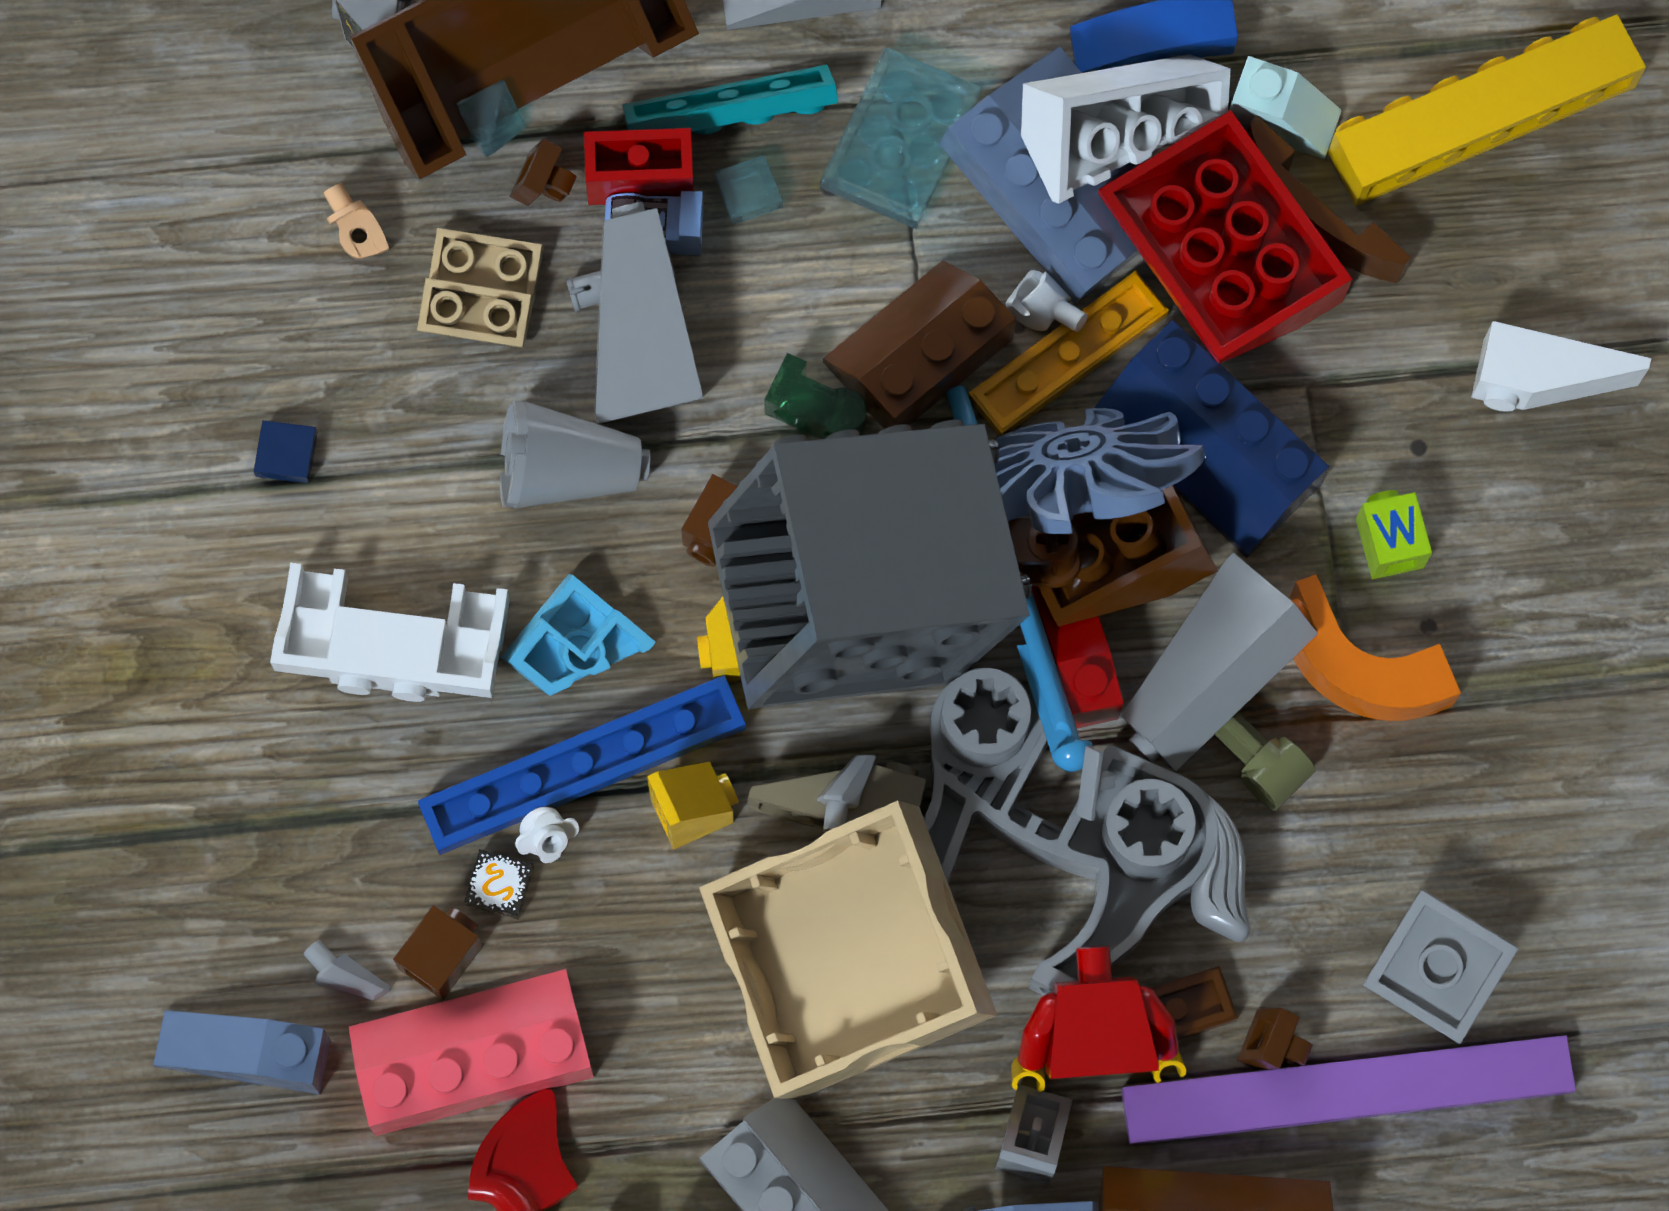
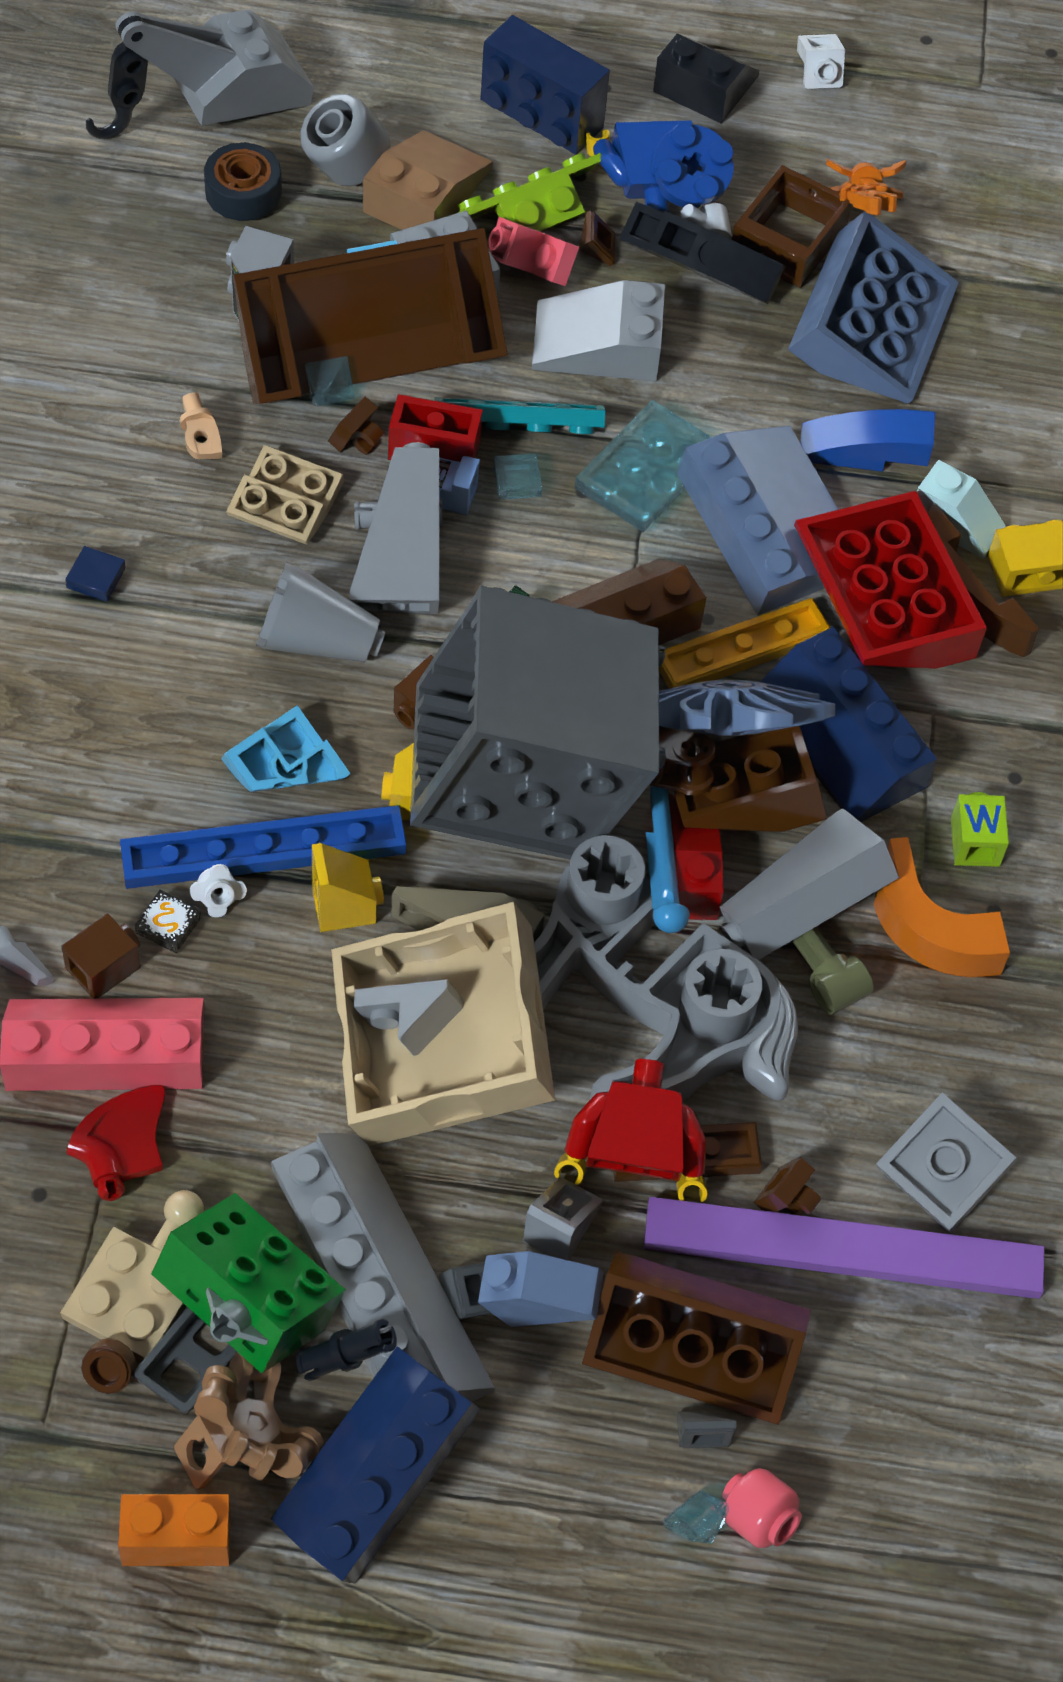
camera: 10 degrees right, 15 degrees down
white bracket [270,563,510,702] -> none
light grey bar [817,755,876,832] -> none
white piece [1006,270,1088,332] -> none
white wedge [1021,54,1231,204] -> none
light grey piece [1077,746,1117,821] -> none
none -> light grey slope [354,979,463,1056]

